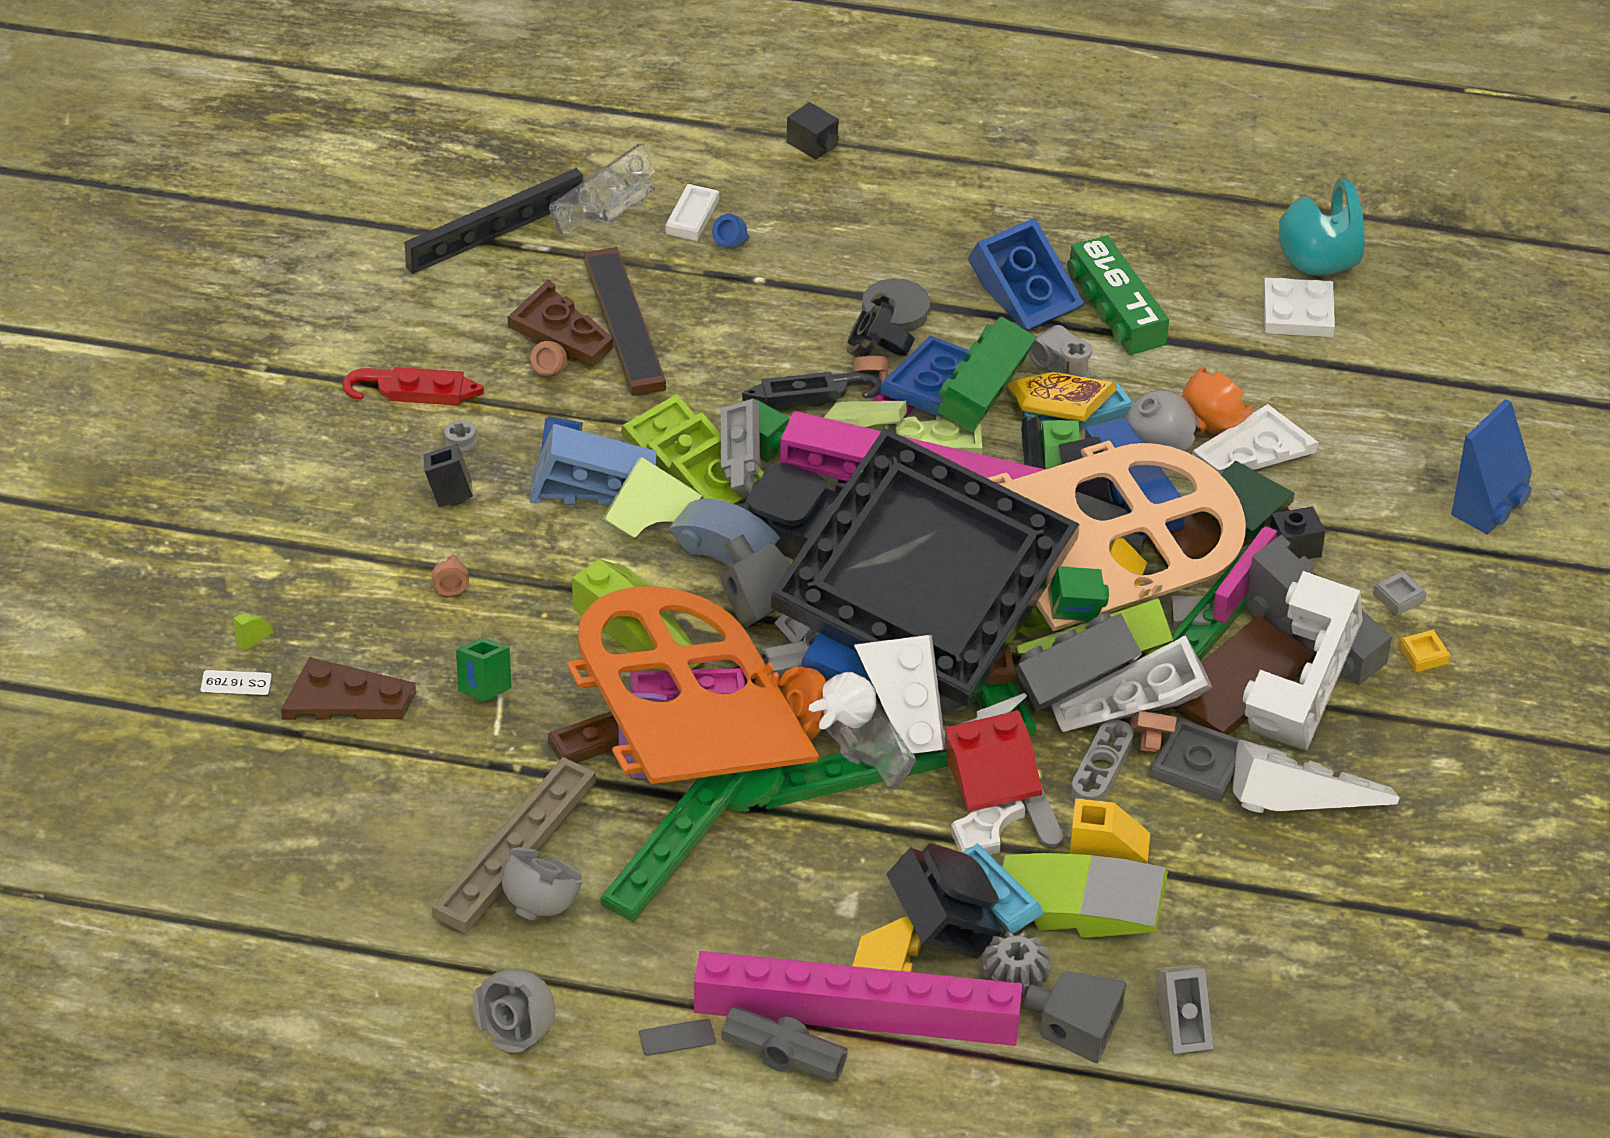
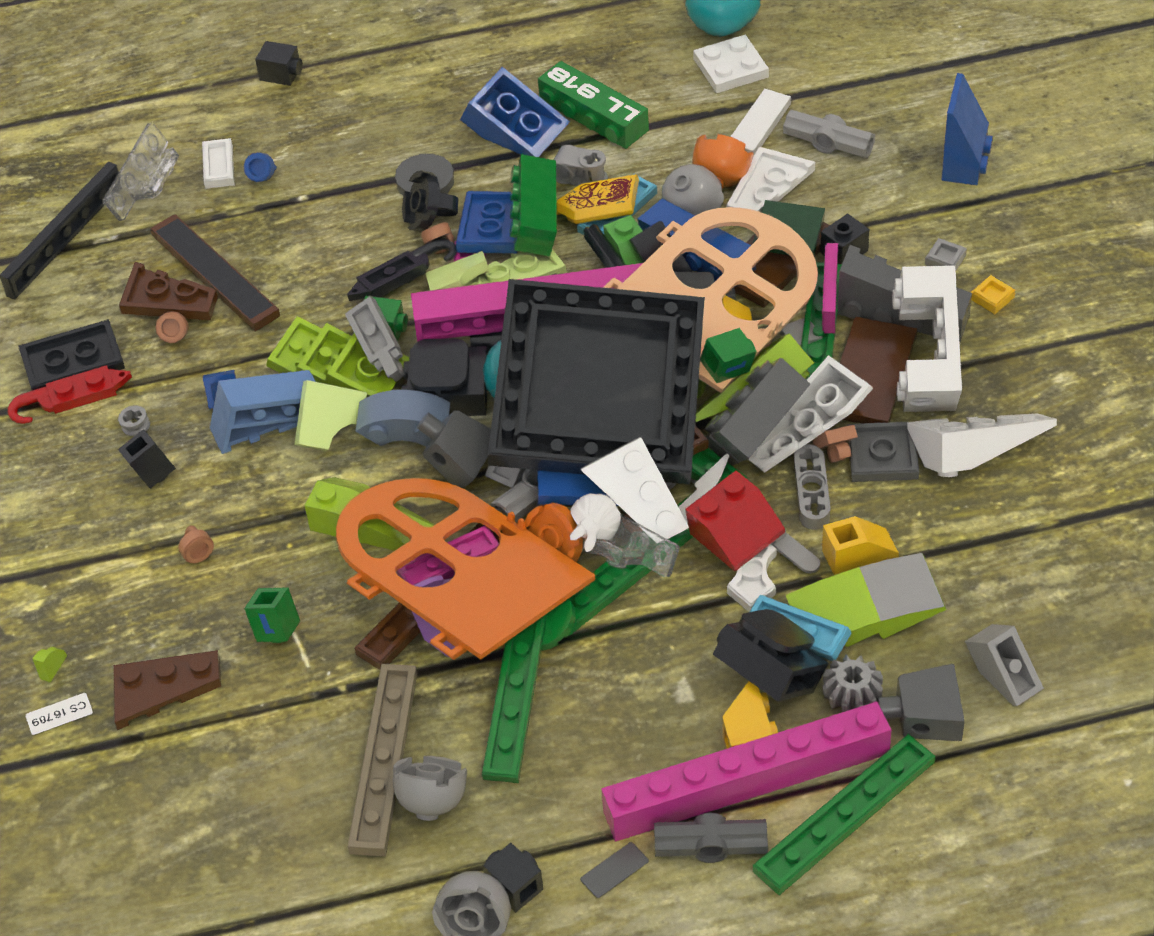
camera: 20 degrees left, 5 degrees up
none -> black tile [18,319,125,390]
none -> black brick [483,843,544,913]
none -> white tile [731,89,791,157]
none -> green tile [753,734,935,895]
none -> light grey piece [783,109,875,158]

